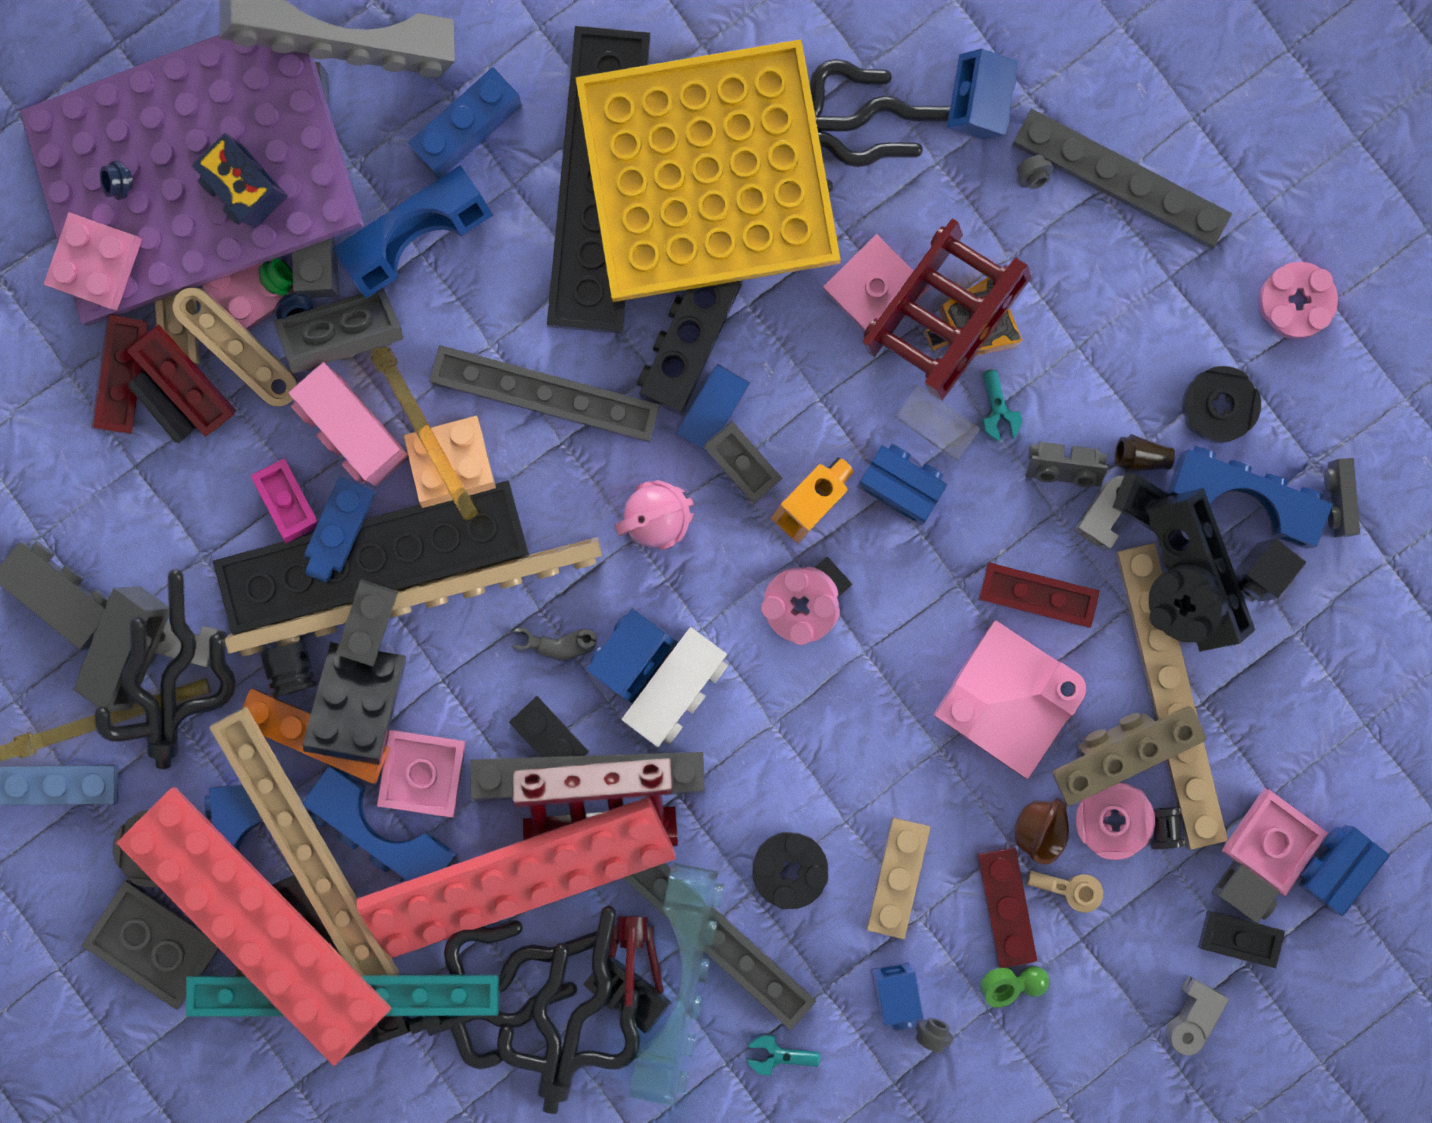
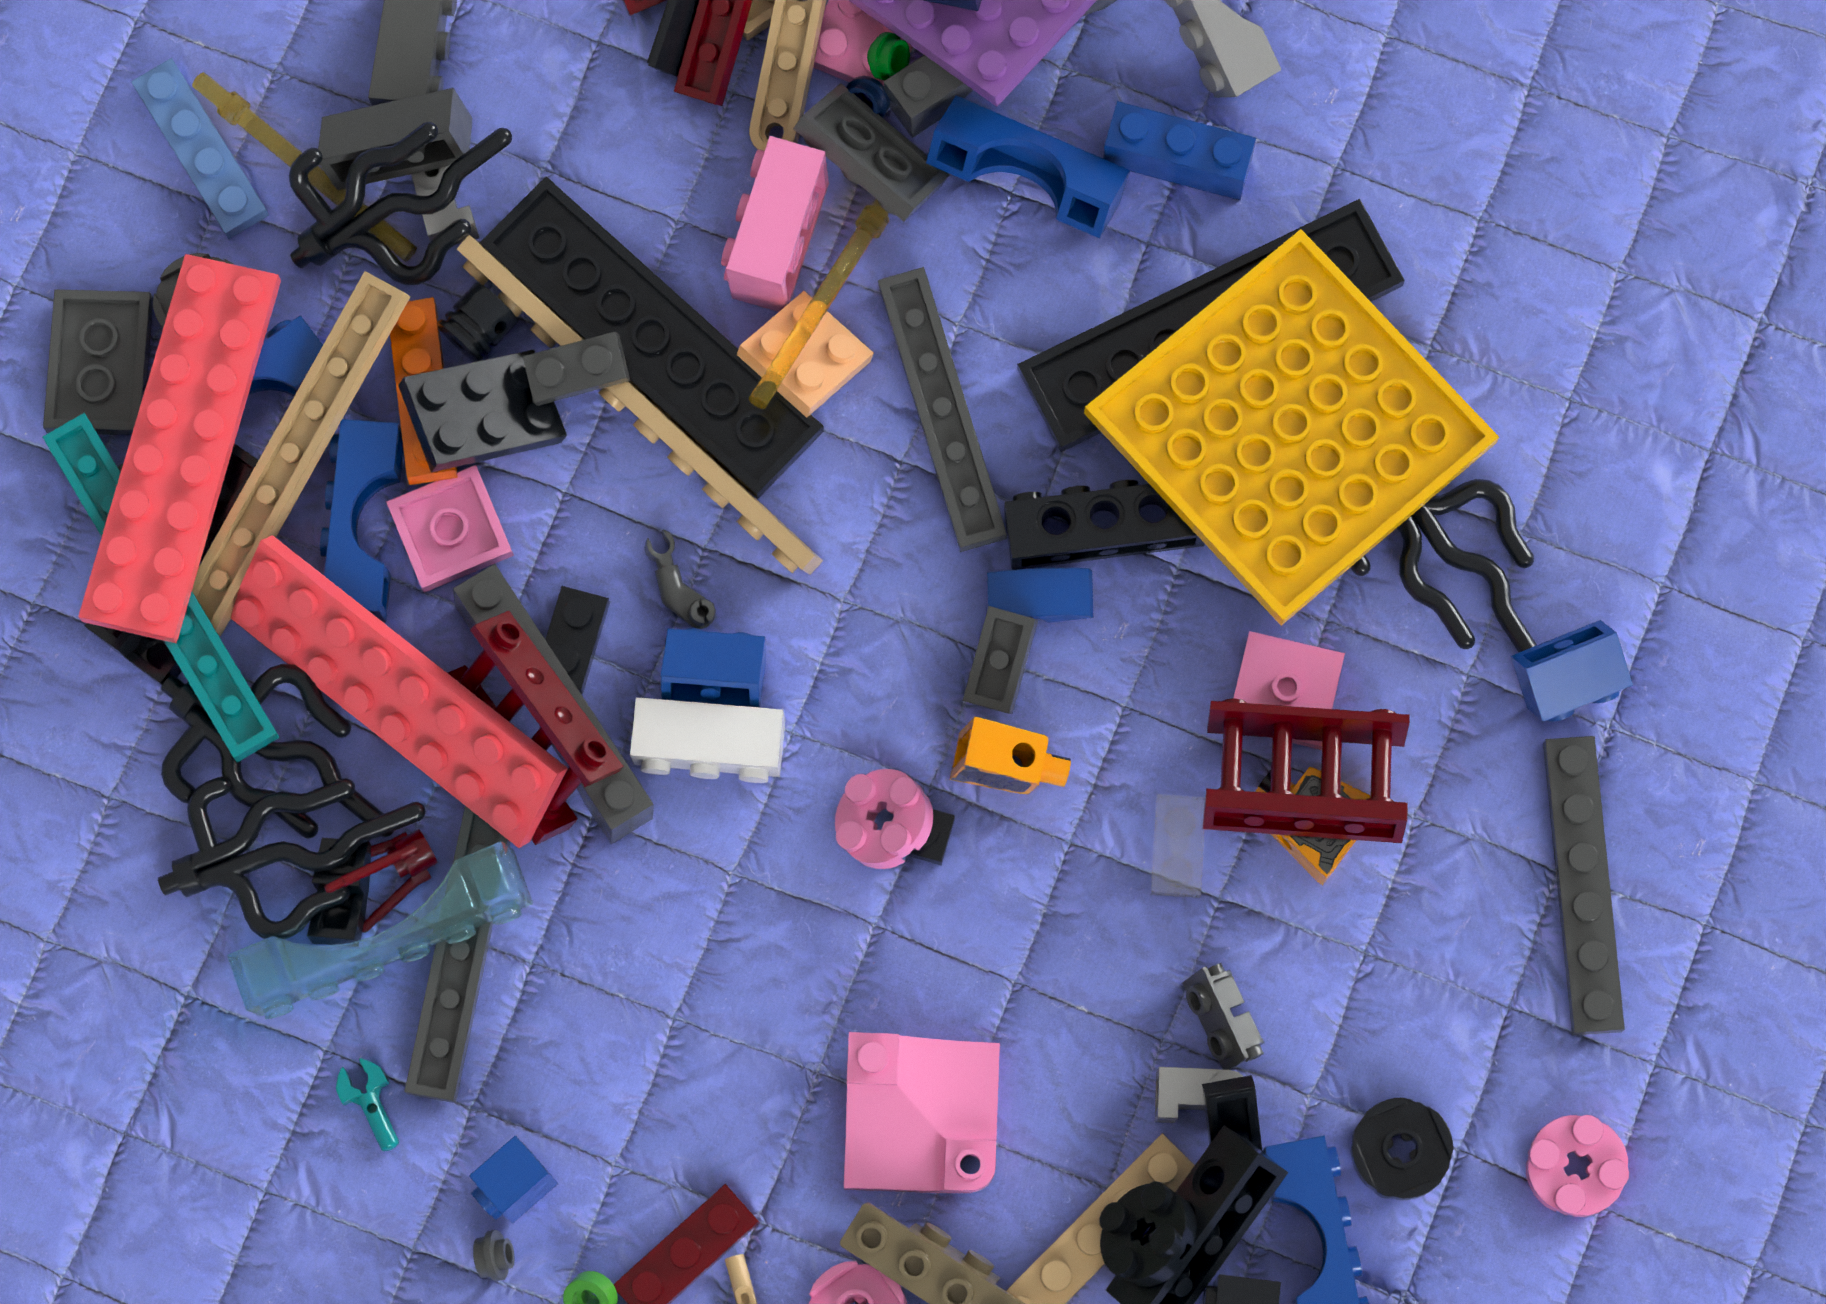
camera: 65 degrees right, 10 degrees down
dark pink plate [250,458,318,543] -> none
blue hinge [304,476,376,584] -> none
bright pink helmet [614,480,694,551] -> none
black plate [752,832,828,909] -> none
blue brick [857,444,948,526] -> none
tan plate [866,817,931,939] -> none
dark red plate [978,562,1100,628] -> none
teal bar [981,369,1022,442] -> none
reddish brown helmet [1014,798,1069,865] -> none
dark grey plate [1017,155,1054,189] -> none
dark brown cone [1115,434,1175,472] -> none

